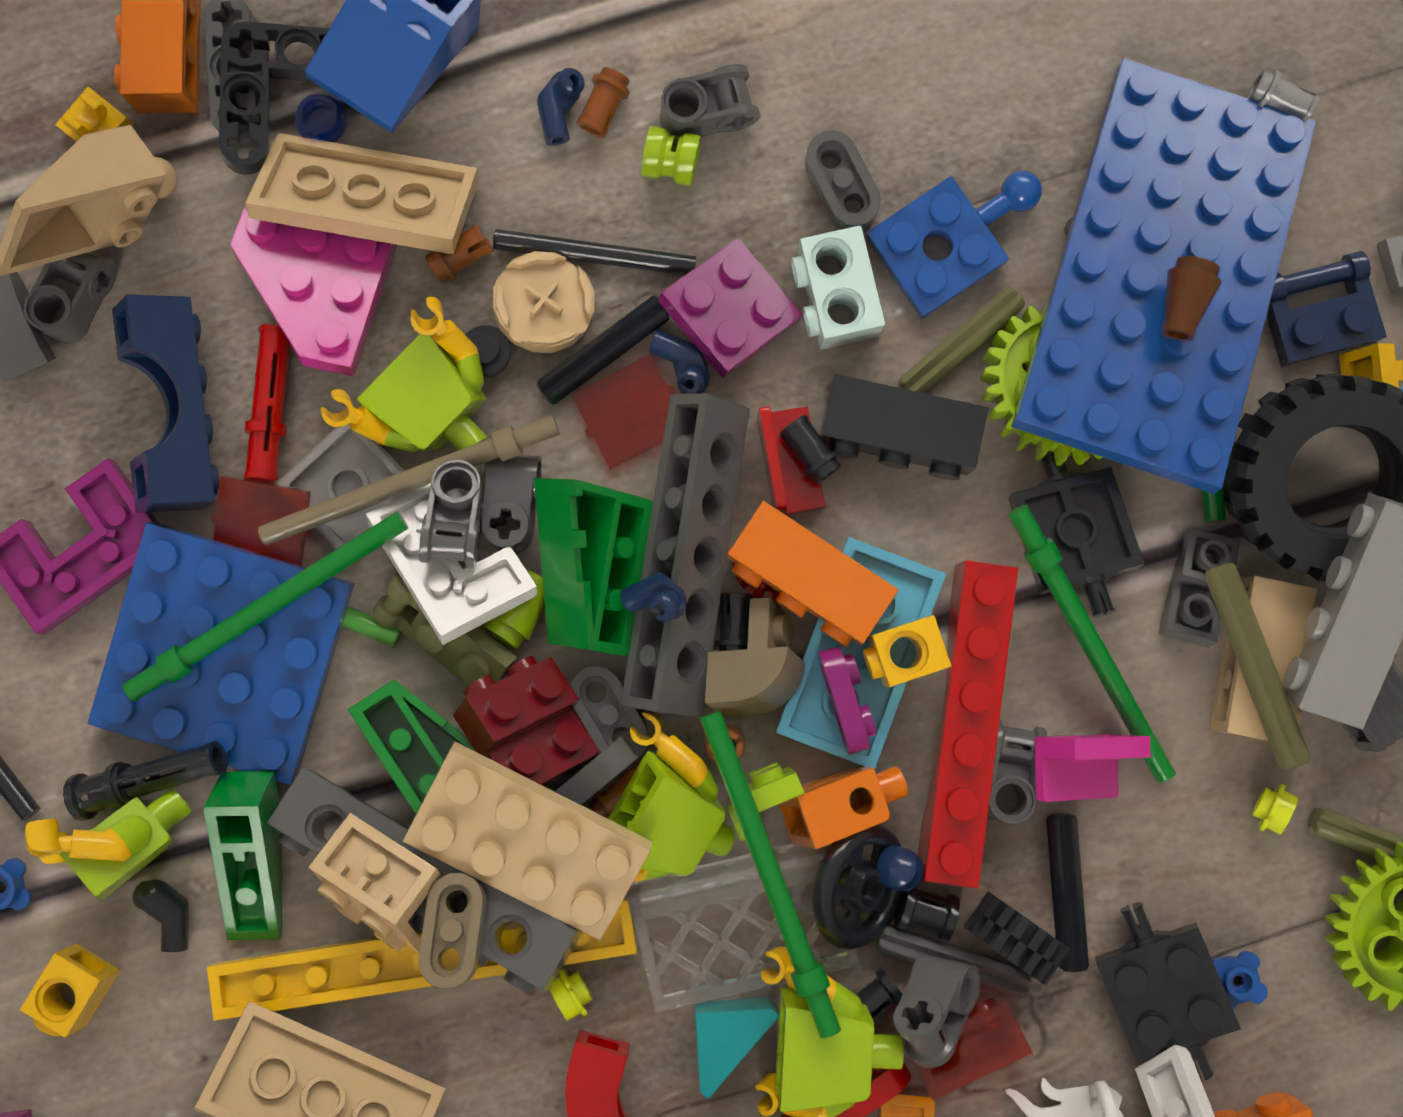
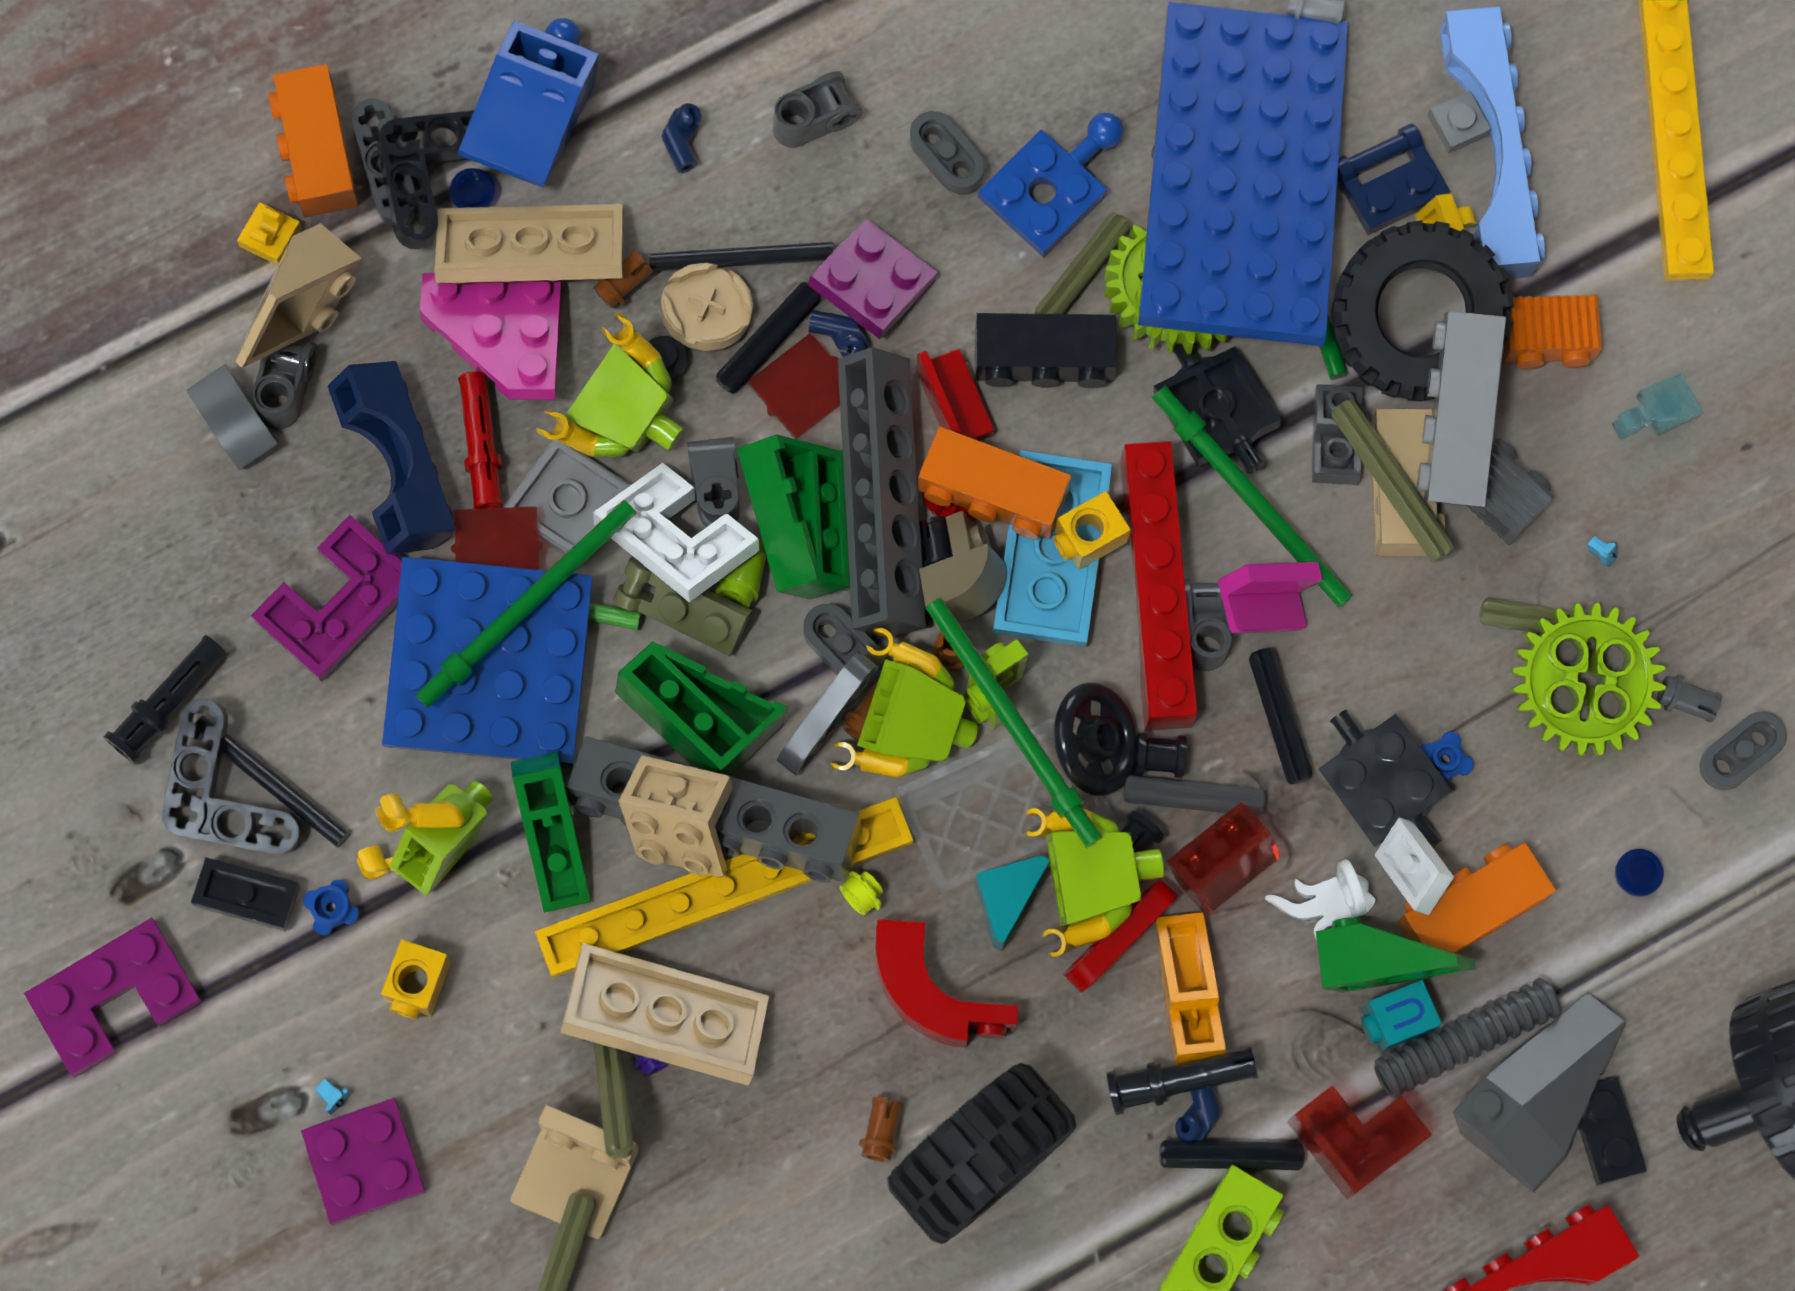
camera: 15 degrees left, 10 degrees down
black pin [63,741,228,821] -> none
black arm [132,879,189,952] -> none
dark tan bar [258,415,560,546] -> none
tan plate [402,742,652,940] -> none
dark grey piece [419,460,482,568] -> none
dark tan plate [419,873,486,989] -> none
dark red plate [453,656,601,787] -> none
dark orange pin [576,67,630,138] -> none
dark blue arm [620,573,687,622] -> none
lime wheel [641,125,701,187] -> none
orange torso [778,766,908,849] -> none
black pin [779,415,841,484] -> none
light aqua brick [791,225,885,350] -> none
magenta plate [817,646,877,755] -> none
dark blue hinge [876,845,924,891] -> none
dark grey piece [893,954,980,1068] -> none
black tyre [964,891,1070,985] -> none
reddish brown cone [1161,256,1222,341] -> none
neon yellow plate [1252,784,1299,835] -> none

